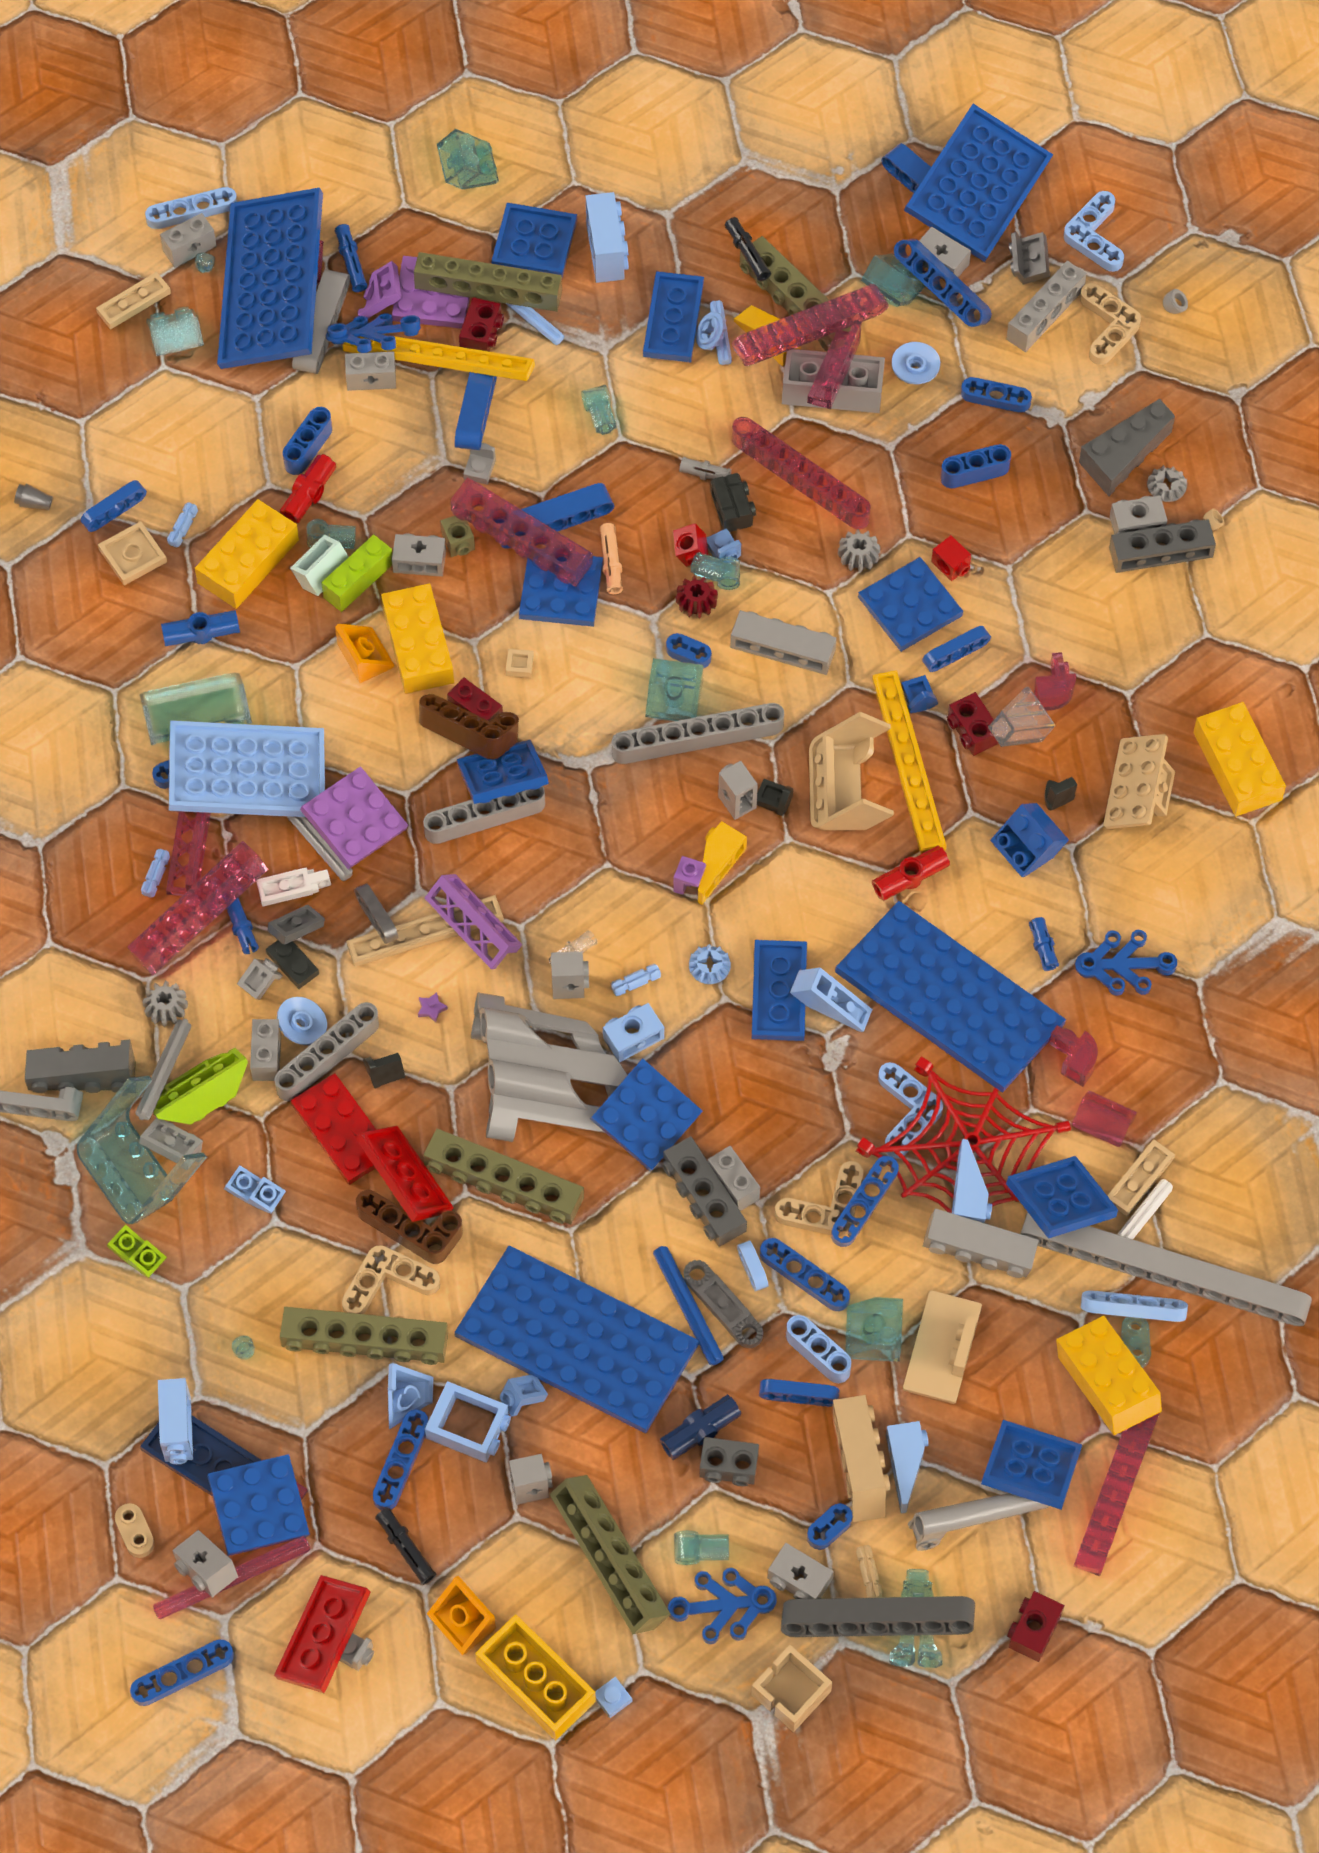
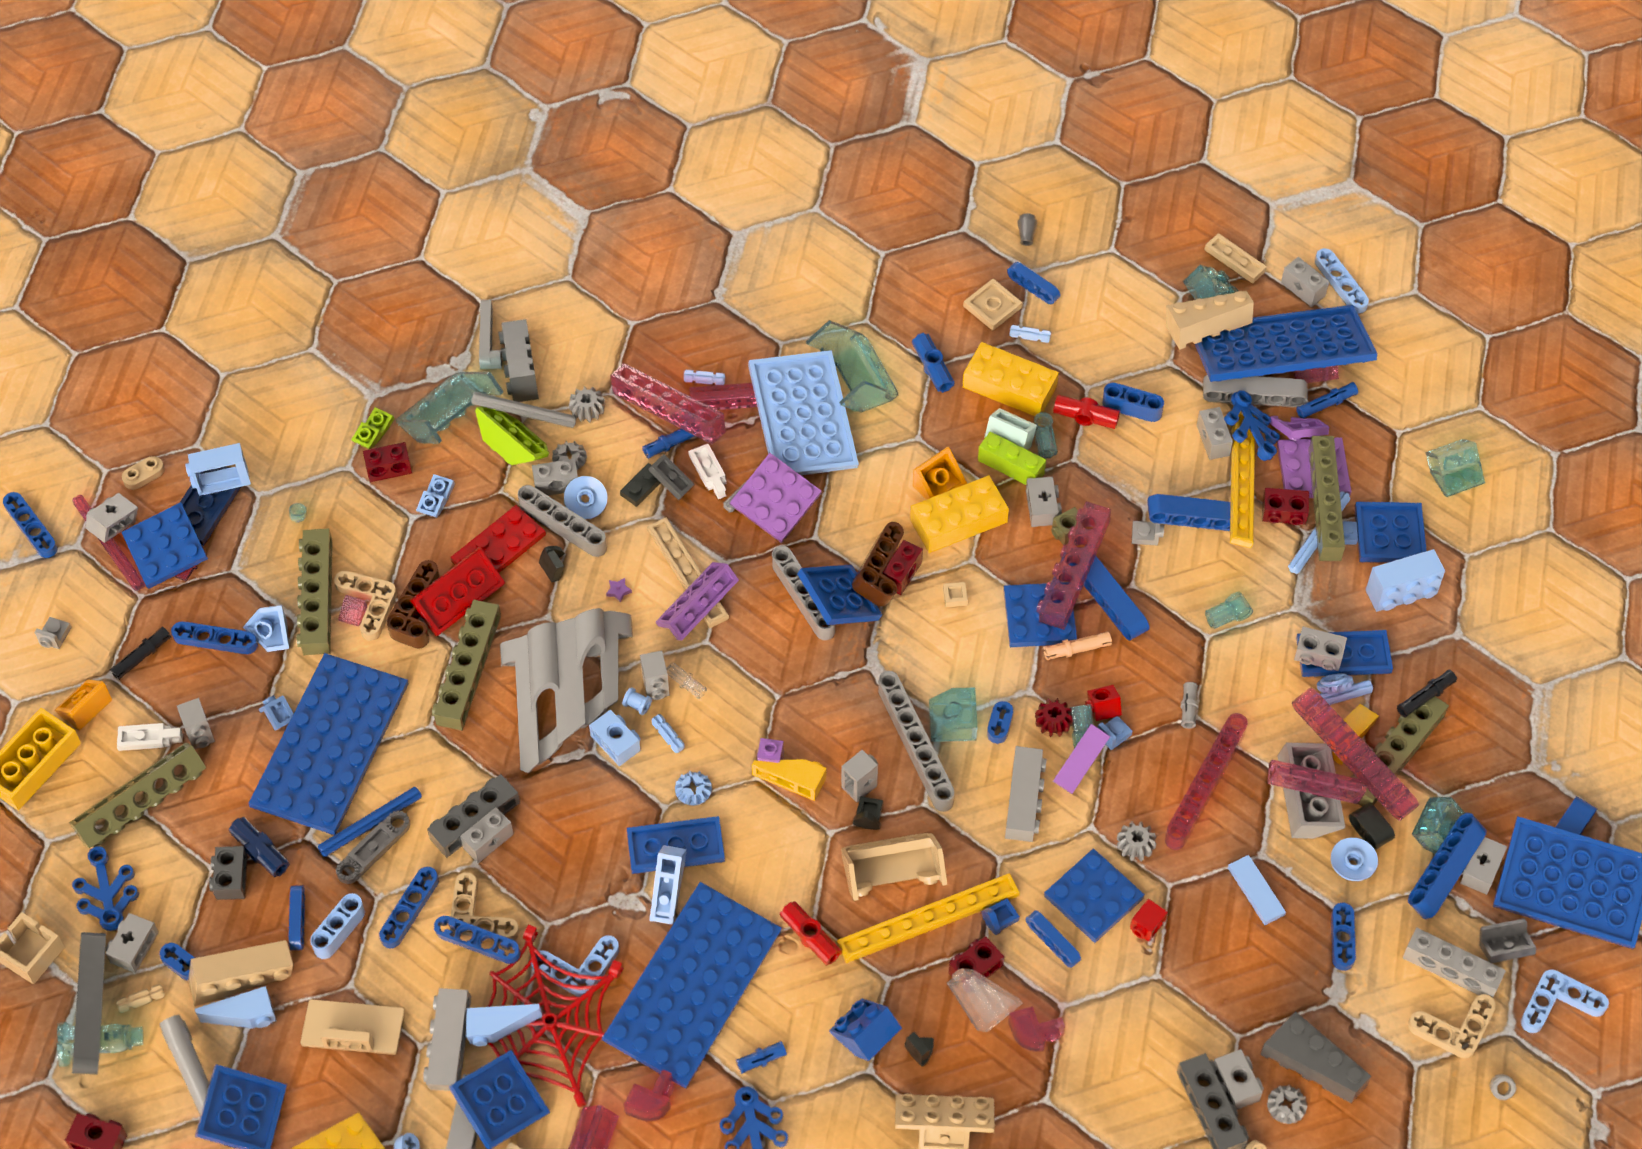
camera: 80 degrees right, 5 degrees down
light grey bracket [139,1117,203,1167] -> none
clear light blue hinge [195,253,215,273] -> none
light grey bracket [237,958,283,1000] -> none
red tile [274,1575,371,1693] -> none
flat silver beam [354,883,398,944] -> none
light blue window [425,1381,511,1463] -> none
blue plate [590,1058,703,1172] -> none
light blue plate [595,1677,632,1718] -> none
clear light blue piece [674,1530,729,1565] -> none
pearl dark grey brick [710,473,756,532] -> none
light blue beam [737,1240,769,1291] -> none
clear light blue slope [845,1297,903,1362] -> none
blue beam [941,444,1011,488] -> none
none -> white hinge [117,723,183,751]
none -> clear pink slope [338,595,368,627]
none -> dark red brick [363,442,412,482]
none -> light grey gear [552,441,587,470]
none -> light blue bush [622,687,652,715]
none -> medium lavender tile [1053,724,1110,794]
none -> tan wedge [1166,291,1254,350]
none -> light blue tile [1228,855,1286,925]
none -> light grey brick [1294,627,1347,671]
none -> pearl dark grey beam [1349,803,1395,850]

